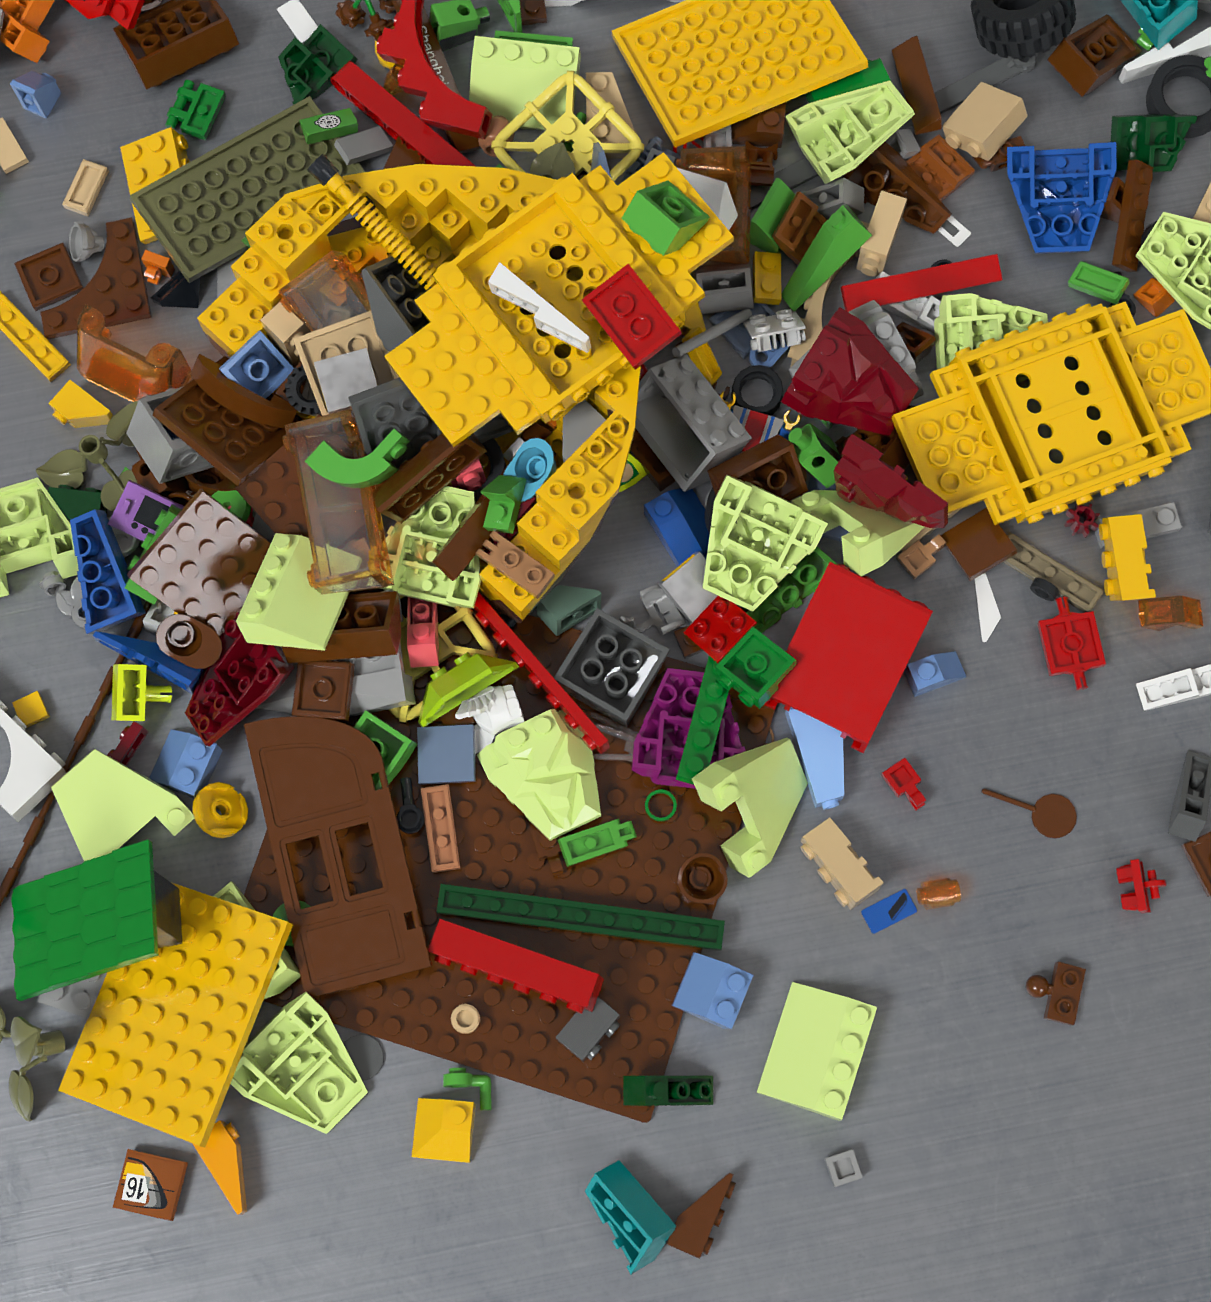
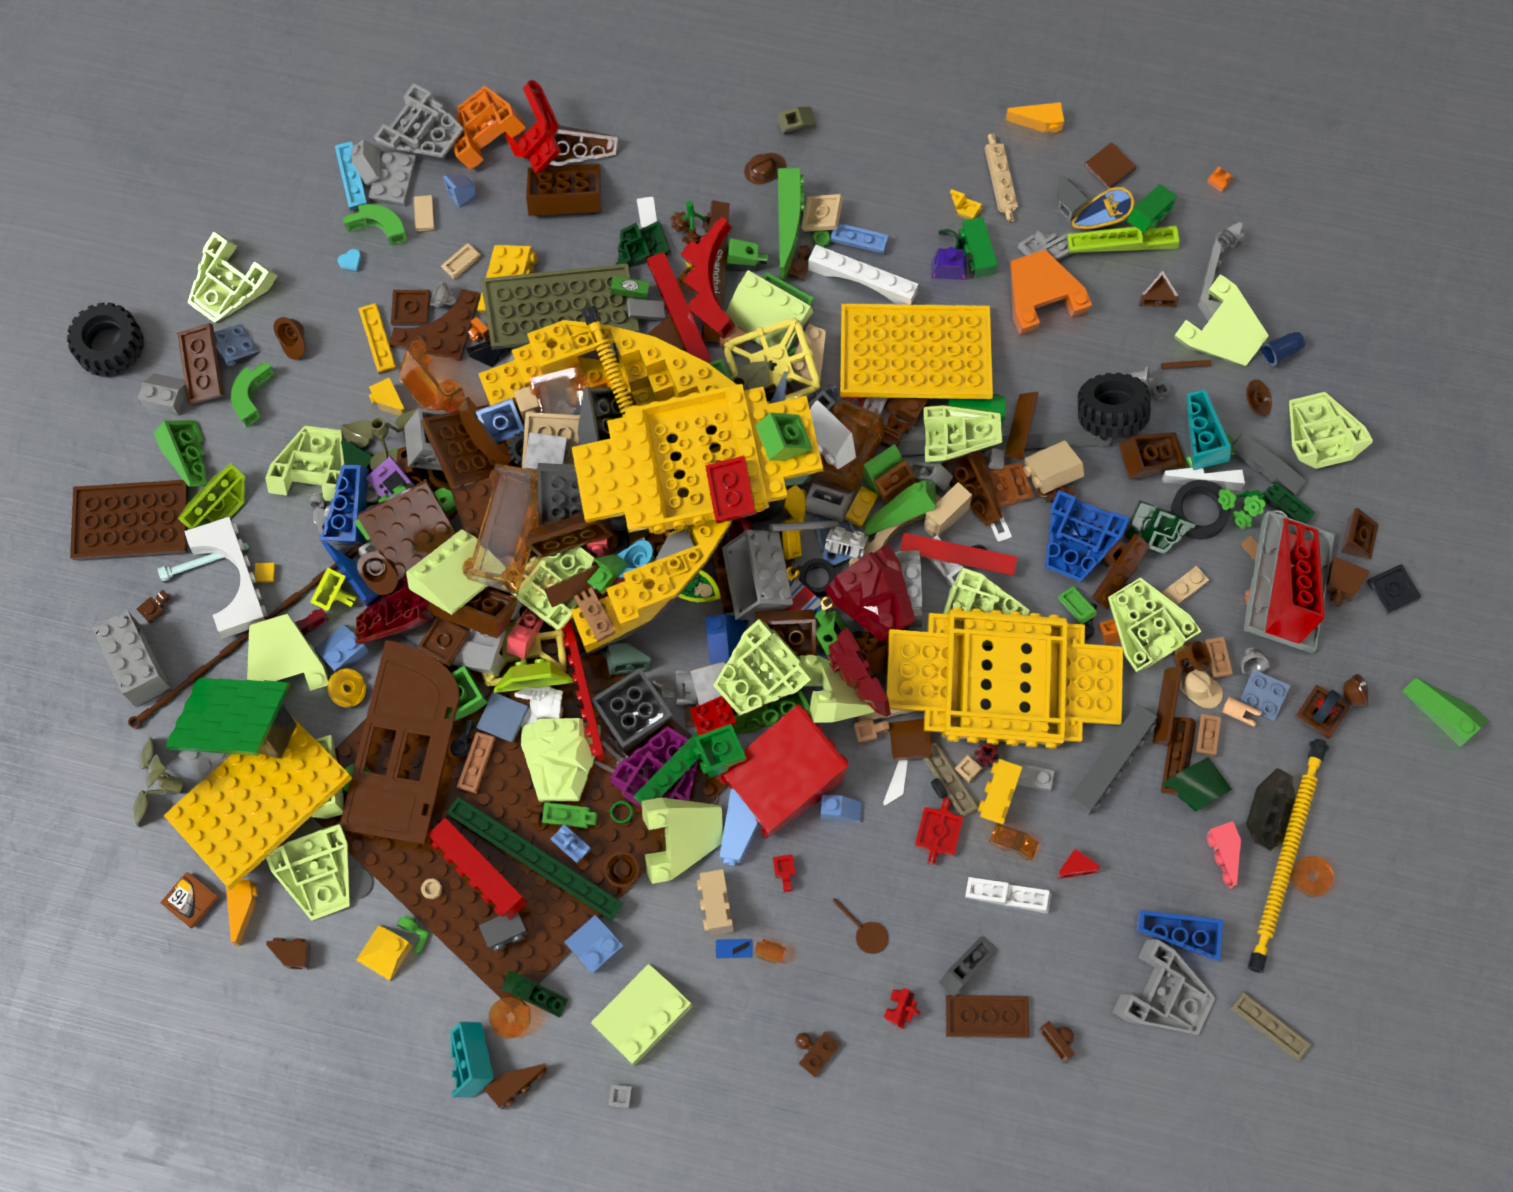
camera: 25 degrees right, 5 degrees down
green plate [165,80,226,141] -> none
bright green arch [304,429,410,488] -> none
white slope [488,262,591,353] -> none
reddish brown slope [896,321,936,365] -> none
none -> reddish brown slope [266,938,311,970]
none -> clear orange plate [489,996,531,1039]
none -> medium blue hips [551,825,591,864]
none -> tan tile [954,755,982,783]

